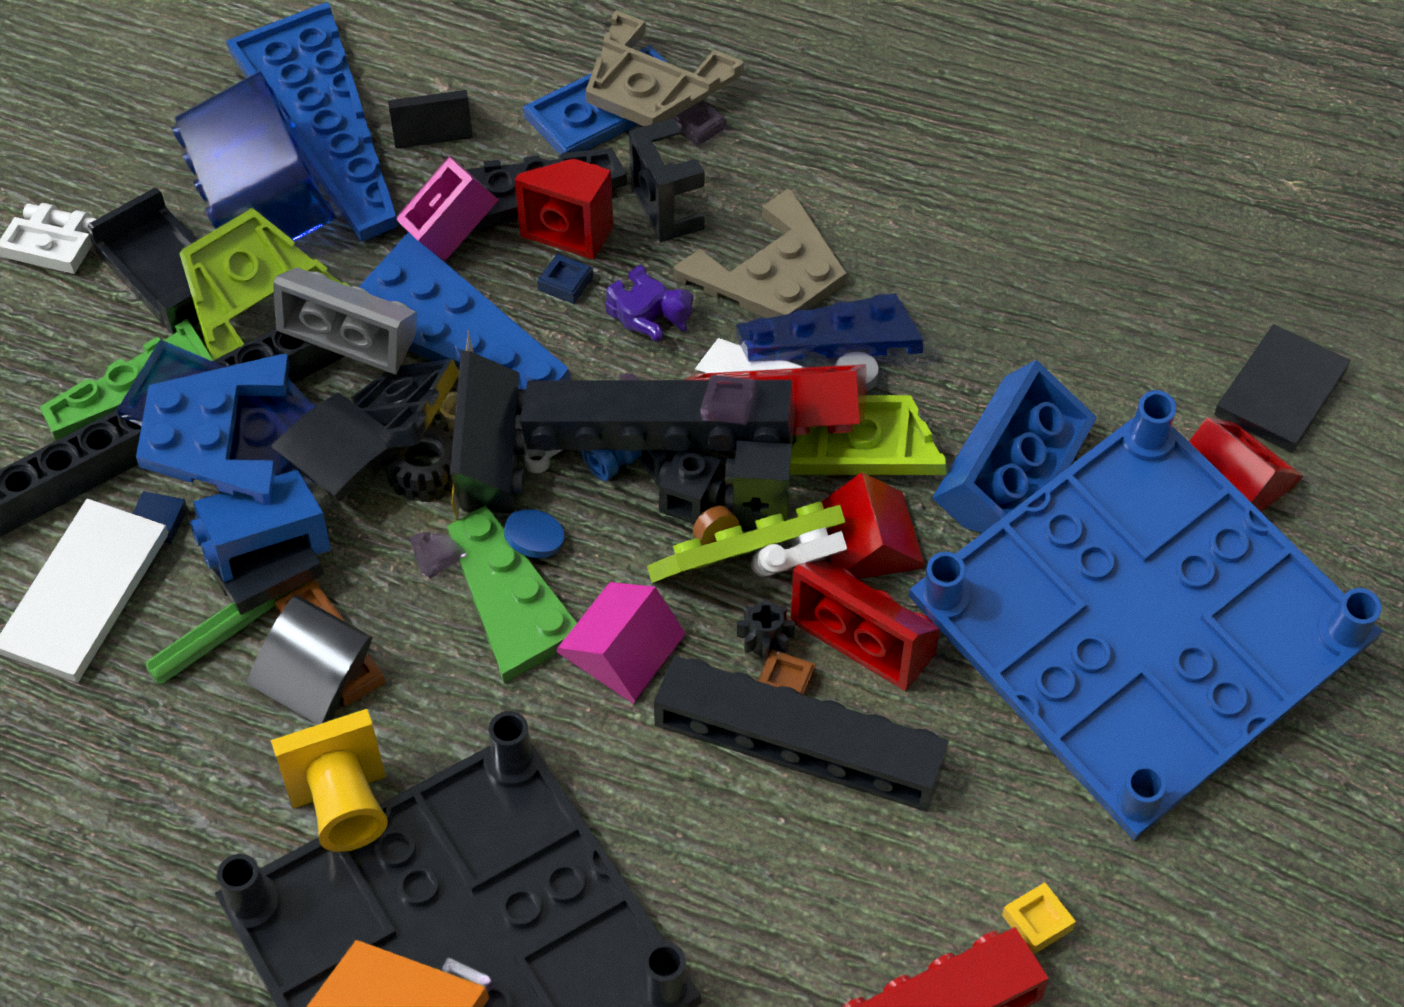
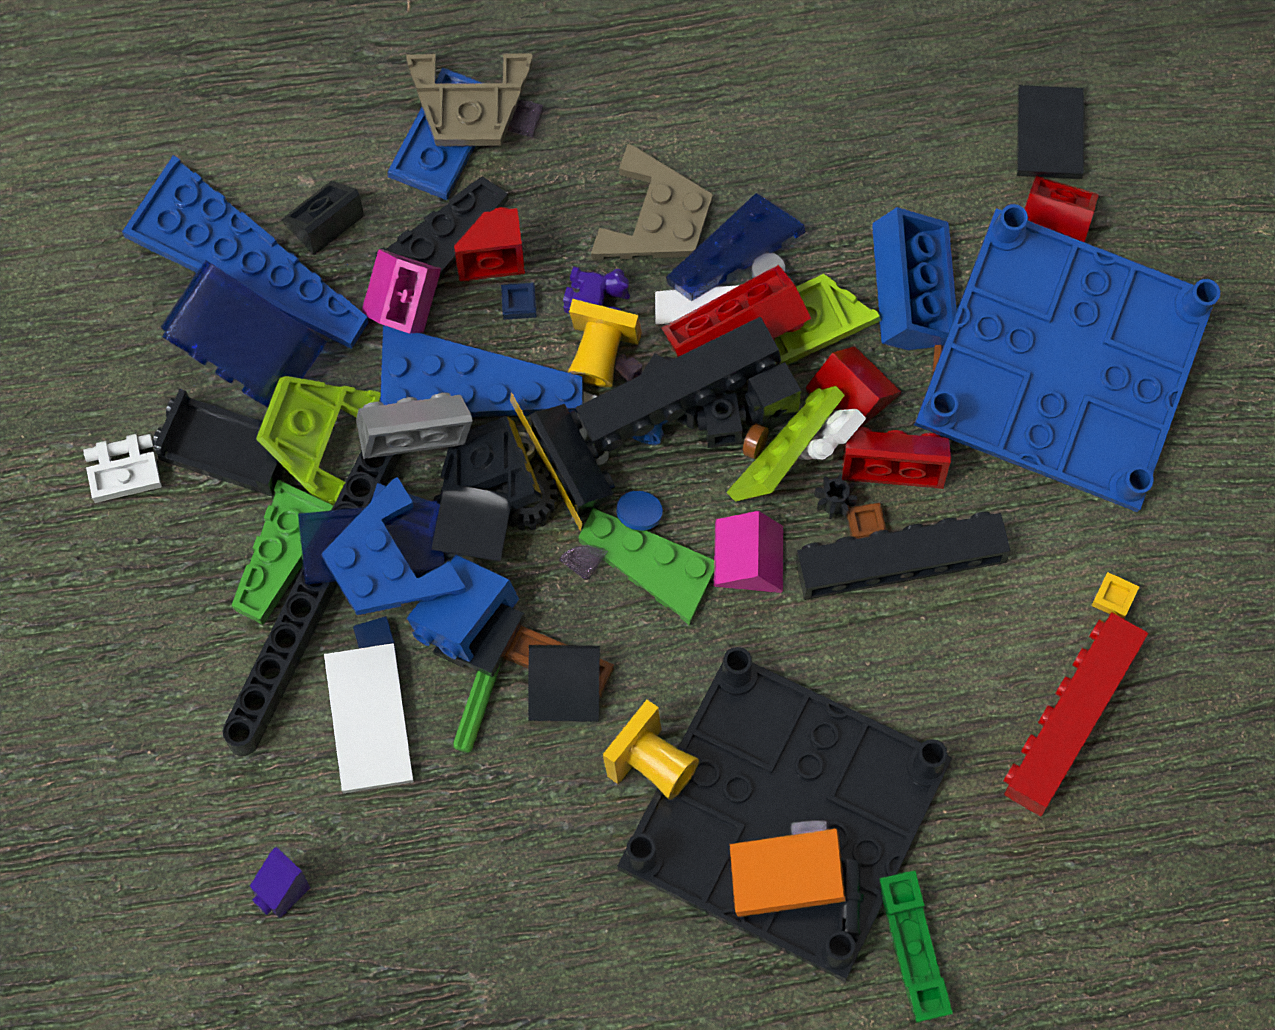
camera: 30 degrees left, 15 degrees up
black panel [629,118,705,242] -> none
clear purple tile [700,375,756,424] -> none
none -> yellow plant [567,299,642,387]

